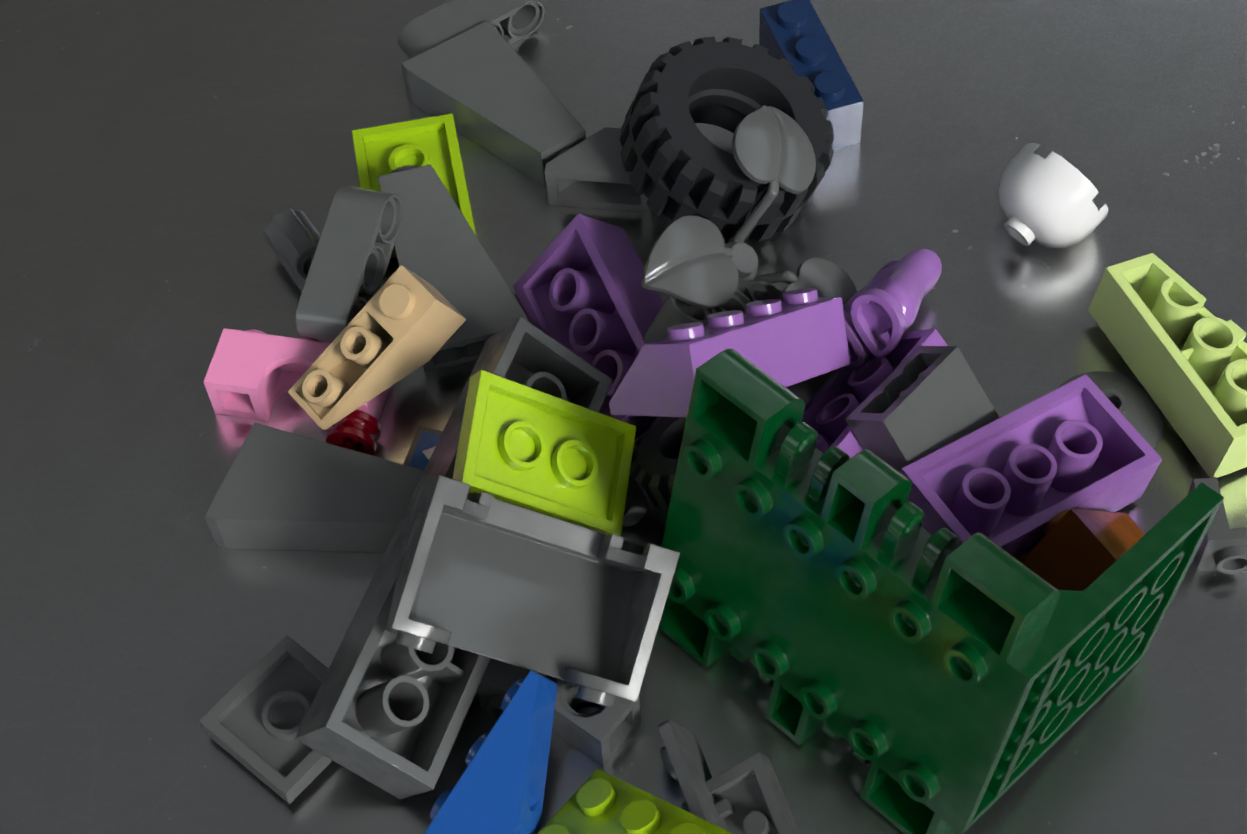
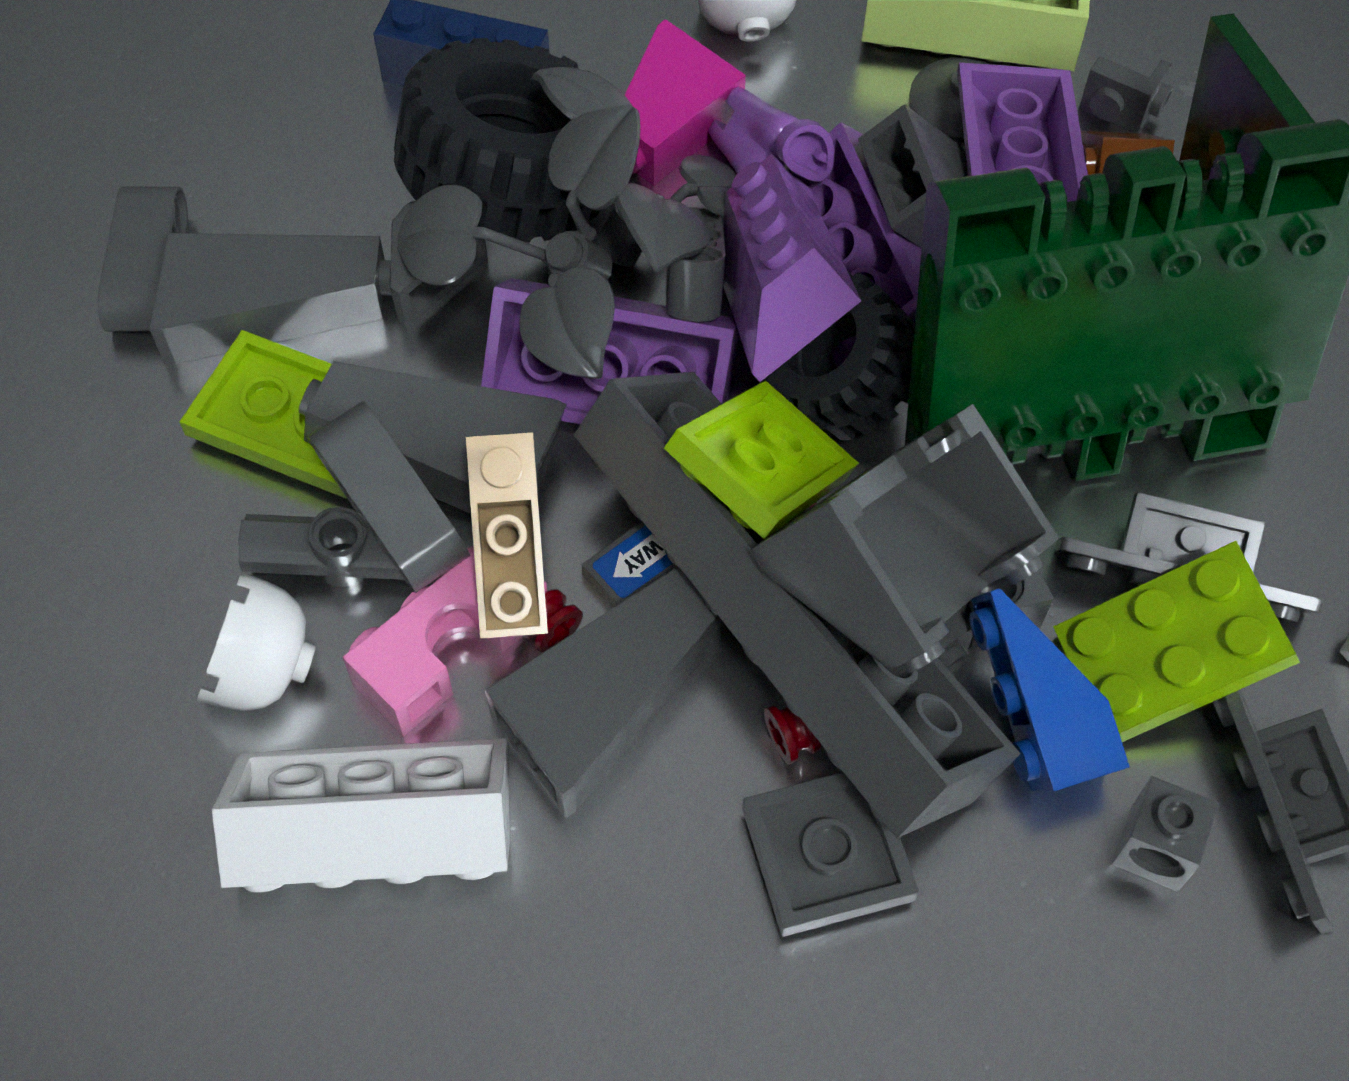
camera: 60 degrees left, 5 degrees up
none -> white cylinder [197,573,316,711]
none -> white slope [212,738,510,892]
none -> dark grey plant [397,105,641,379]
none -> dark pink slope [625,19,746,186]

